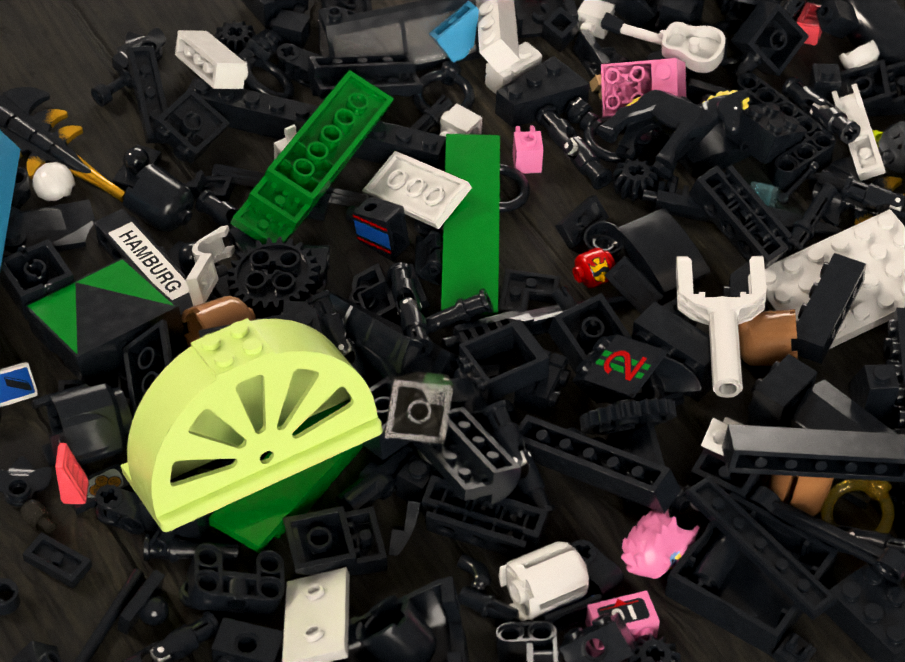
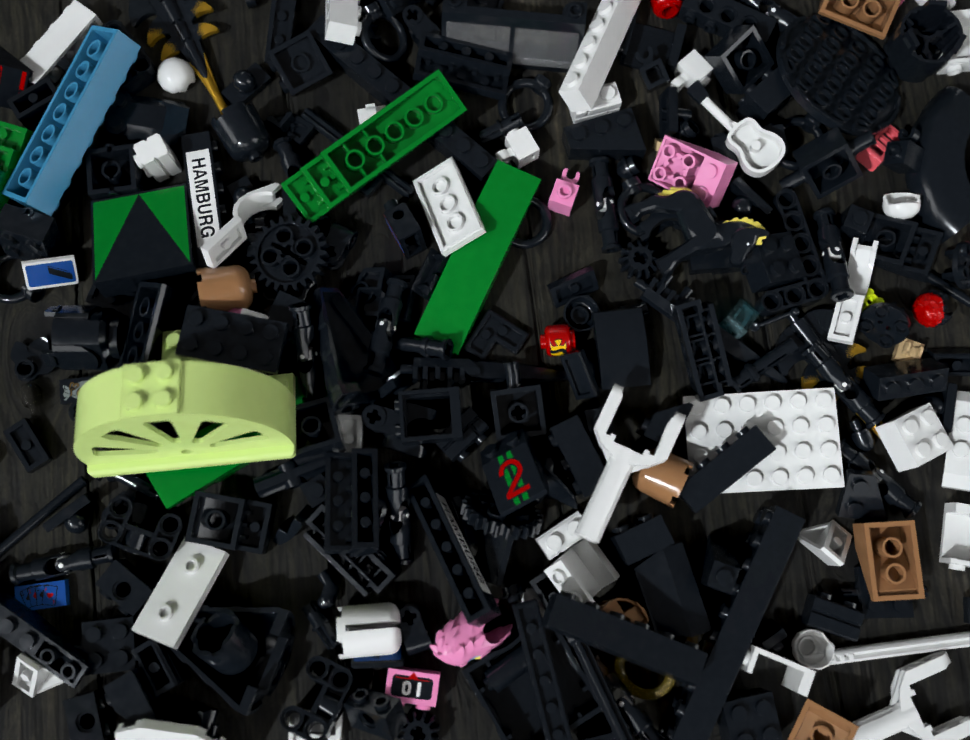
camera: 25 degrees right, 30 degrees up
coral slope [55,443,89,504] -> none
clear smoke slope [384,372,454,444] -> none
dark azure slope [429,0,479,63] -> none
none -> white brick [133,133,183,182]
none -> white brick [535,511,583,560]

